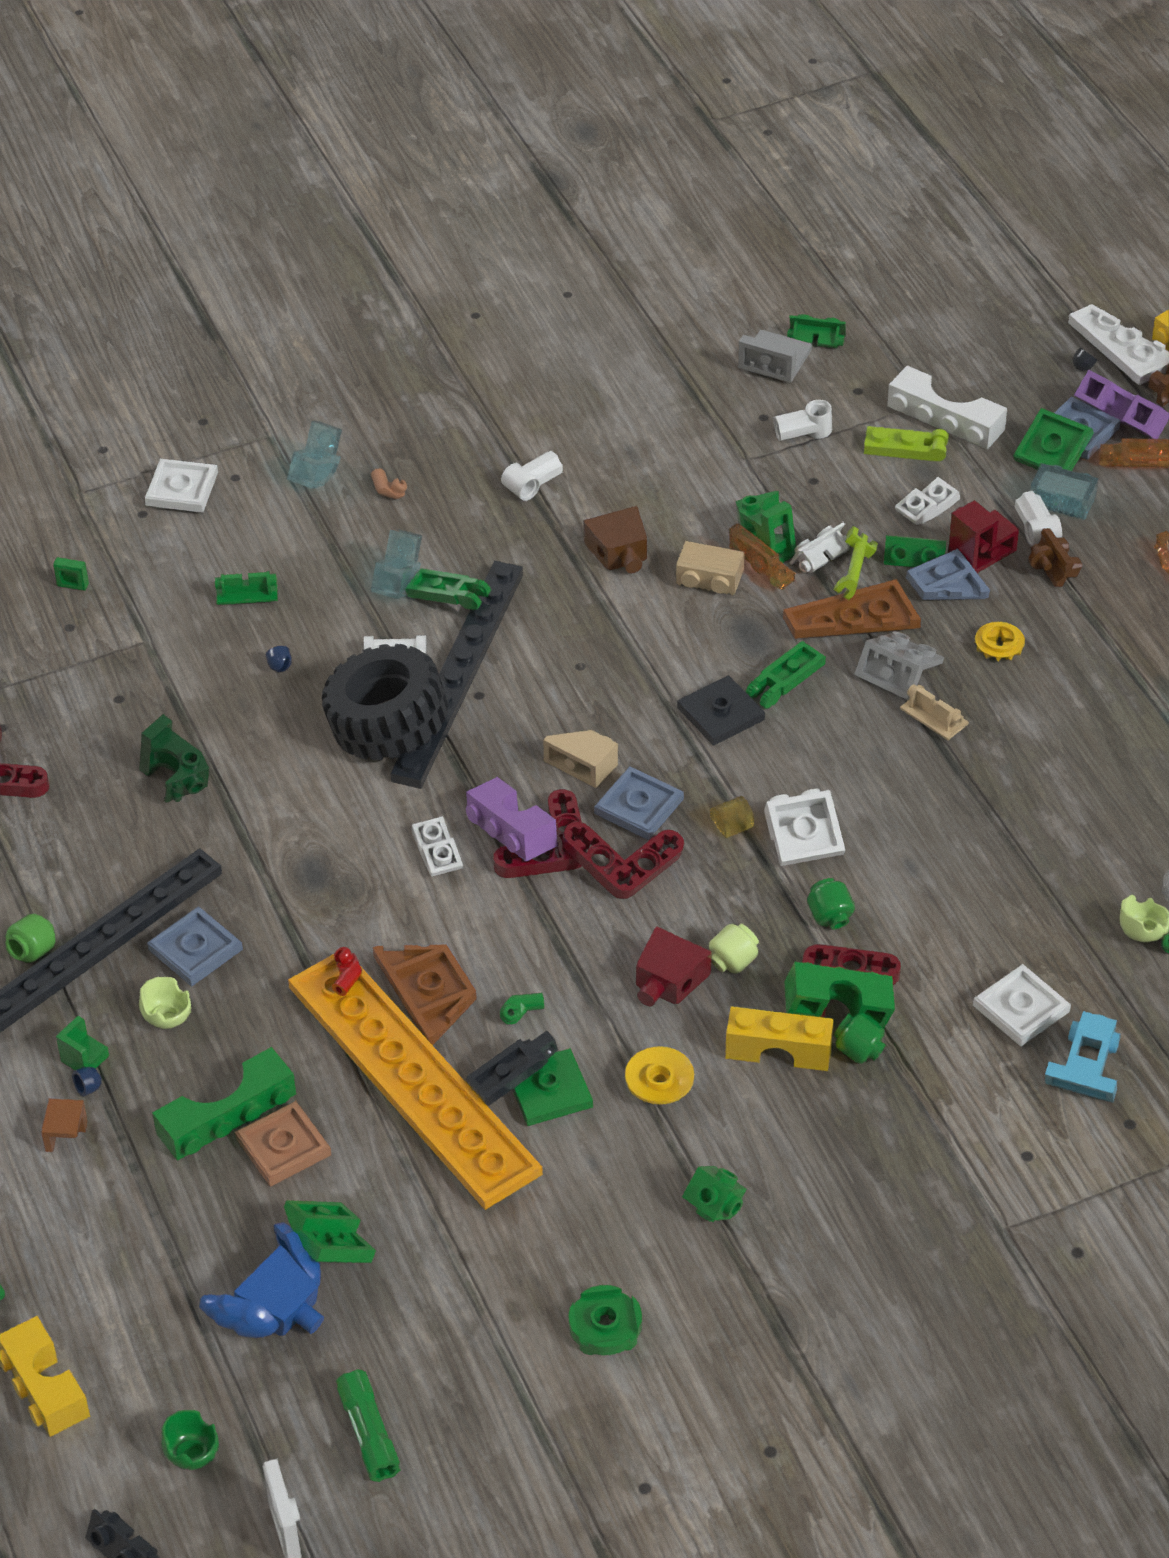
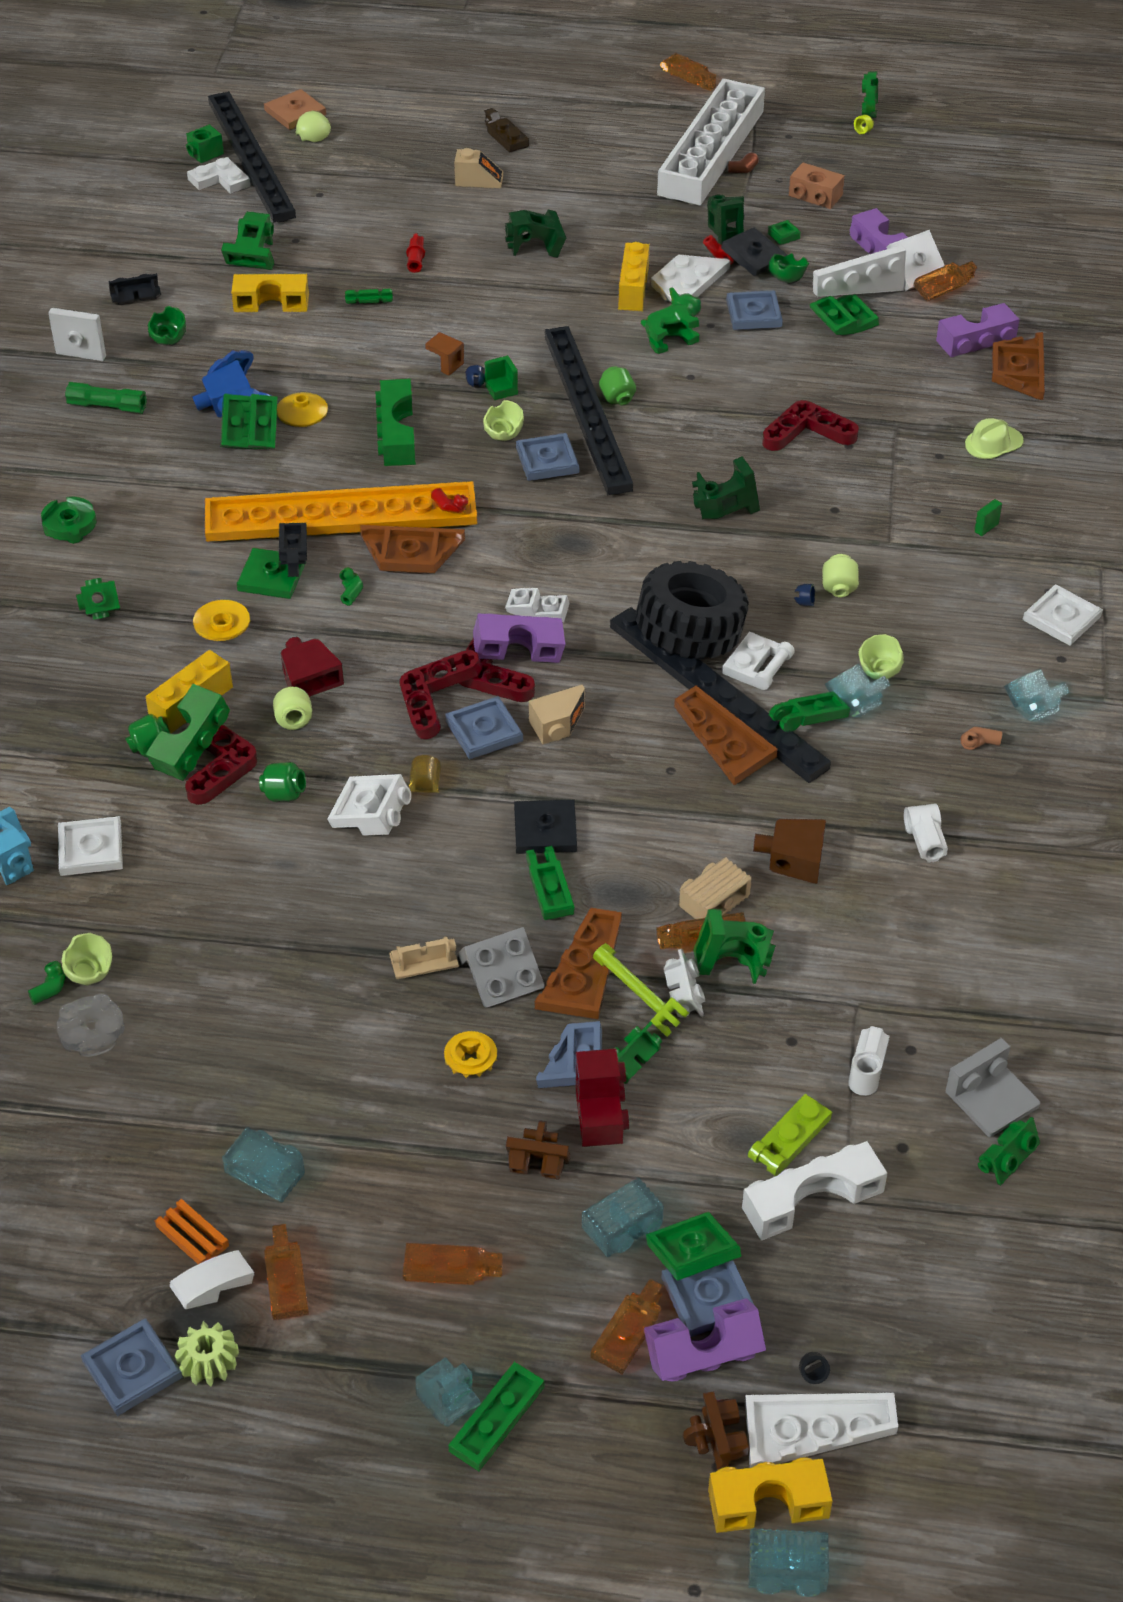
camera: 120 degrees right, 0 degrees up
green hinge [215,571,278,605] -> none
nougat tile [235,1101,331,1187] -> none
white slope [895,477,960,525] -> none
white piece [1015,491,1062,547] -> none
none -> yellow dish [277,392,328,427]
none -> dark orange wing [674,686,778,785]
none -> yellowish green head [822,554,859,597]
none -> yellowish green hair [859,634,904,680]

